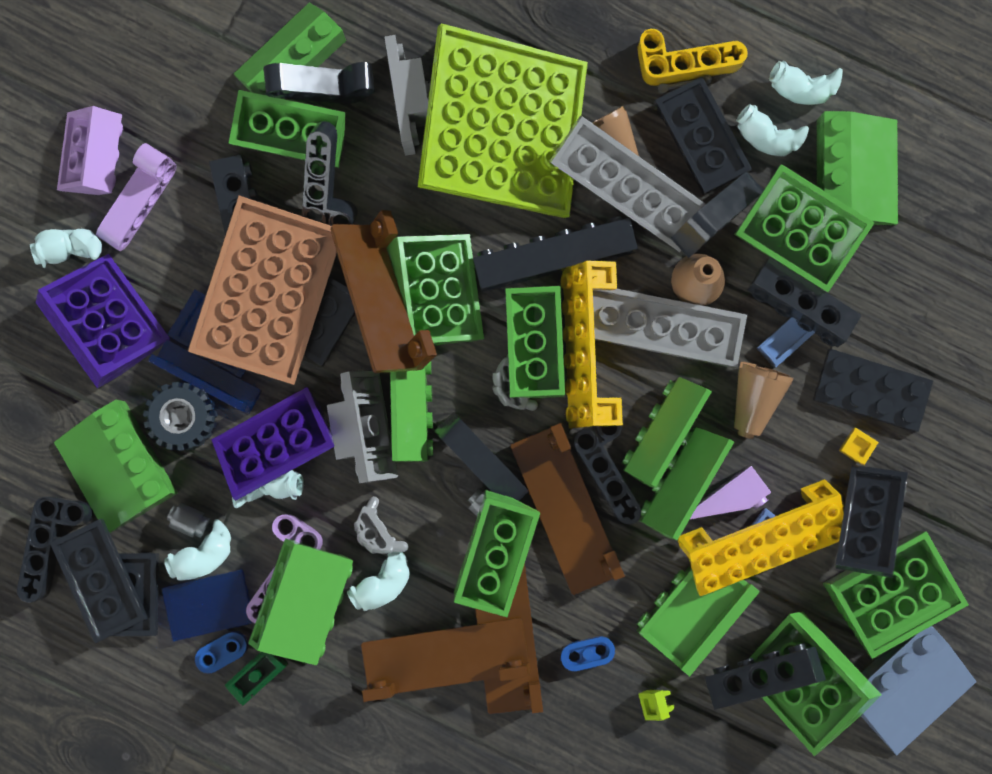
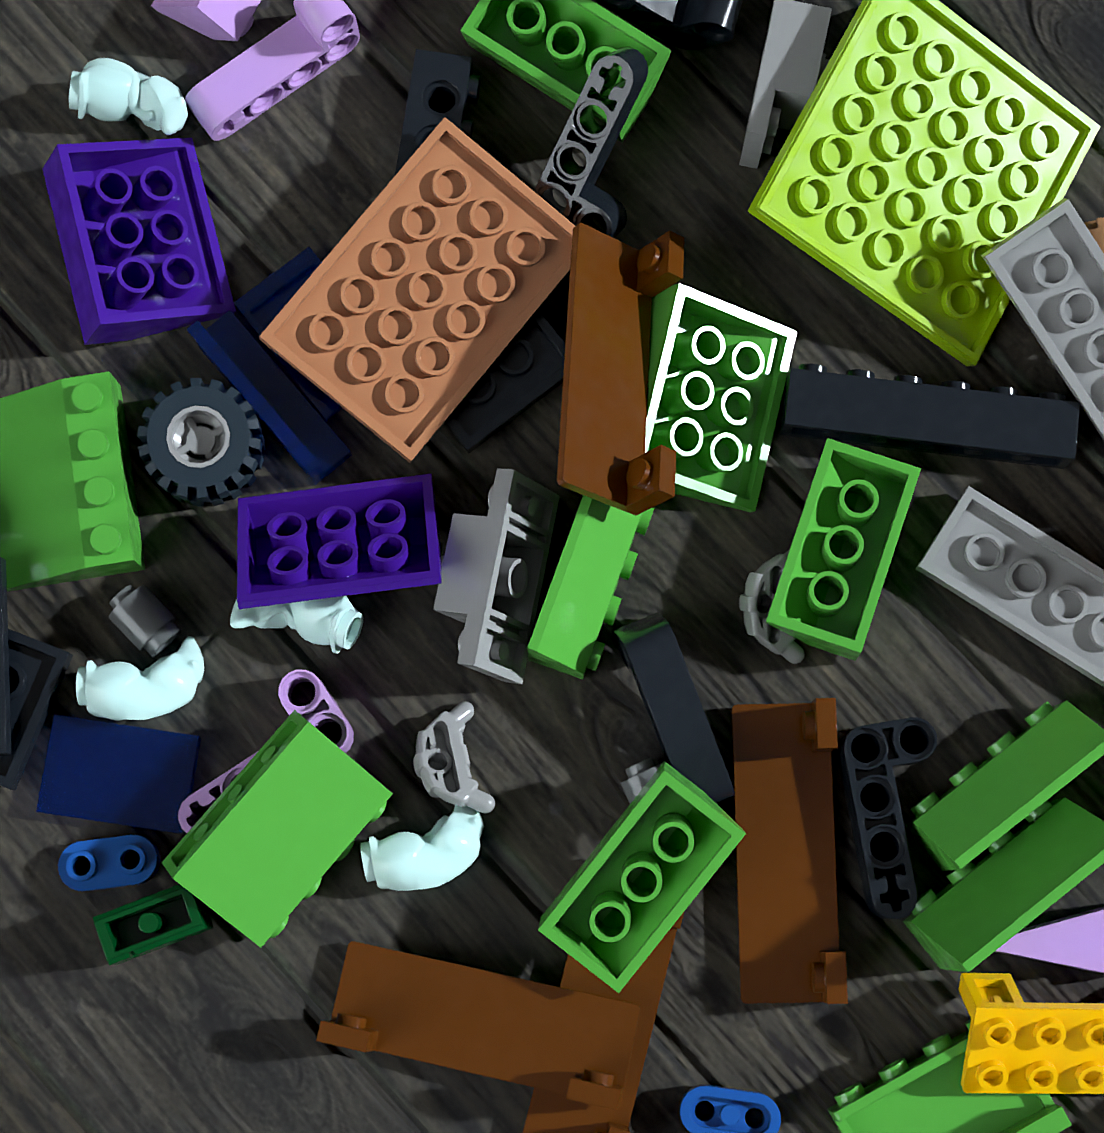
camera: 20 degrees right, 5 degrees down
yellow bracket [561,261,623,429] -> none

